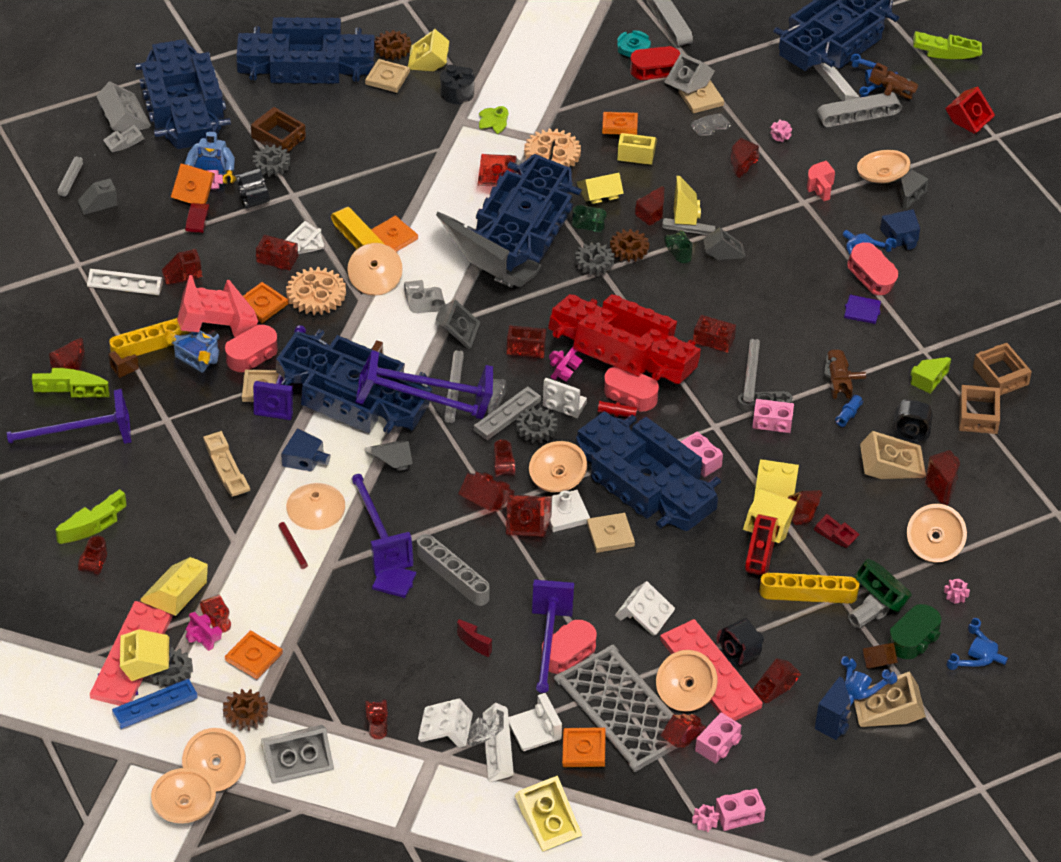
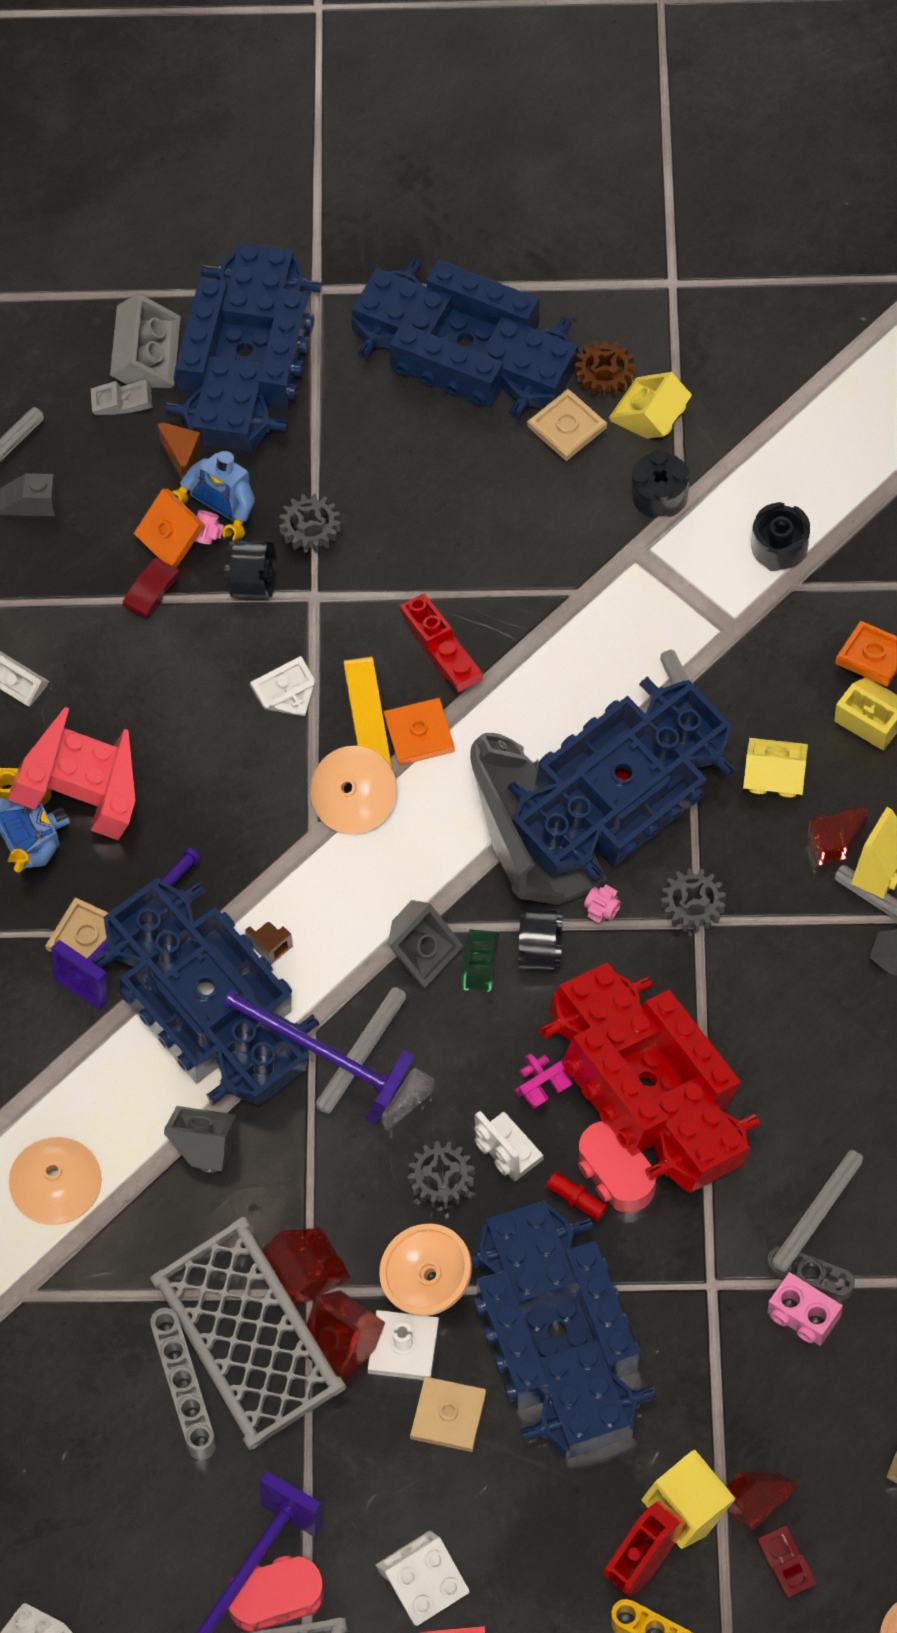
camera: 30 degrees right, 15 degrees up
clear red slope [162,249,202,284] -> none
coral brick [225,325,278,372] -> none
orange plate [243,282,288,323] -> none
reddish brown window [251,107,306,152] -> none
clear red brick [256,235,299,271] -> none
dark blue torso [281,428,331,472] -> none
light nougat gear [286,267,346,315] -> none
dark purple tile [351,474,413,576] -> none
dark purple tile [355,350,478,416] -> none
dark purple piece [372,568,416,598] -> none
light grey piece [404,280,445,313] -> none
dark red slope [457,619,492,657] -> none
light grey plate [474,386,541,440] -> none
clear red slope [478,154,517,186] -> none
lime plate [479,106,509,134] -> none
clear red piece [494,439,515,476] -> none
clear red brick [507,325,547,358] -> none
light nougat gear [524,129,581,167] -> none
clear green piece [571,205,607,232] -> none
reddish brown gear [610,229,649,262] -> none
clear green piece [664,230,693,263] -> none
bright pink brick [681,431,723,477] -> none
clear red brick [693,315,736,353] -> none
light yellow slope [754,459,799,501] -> none
none -> light grey door [150,1217,346,1450]
none -> dark orange slope [157,422,202,479]
none -> red slope [399,593,483,692]
none -> clear green slope [461,929,499,992]
none -> black brick [518,908,563,970]
none -> bright pink gear [584,884,621,924]
none -> black brick [751,502,810,571]

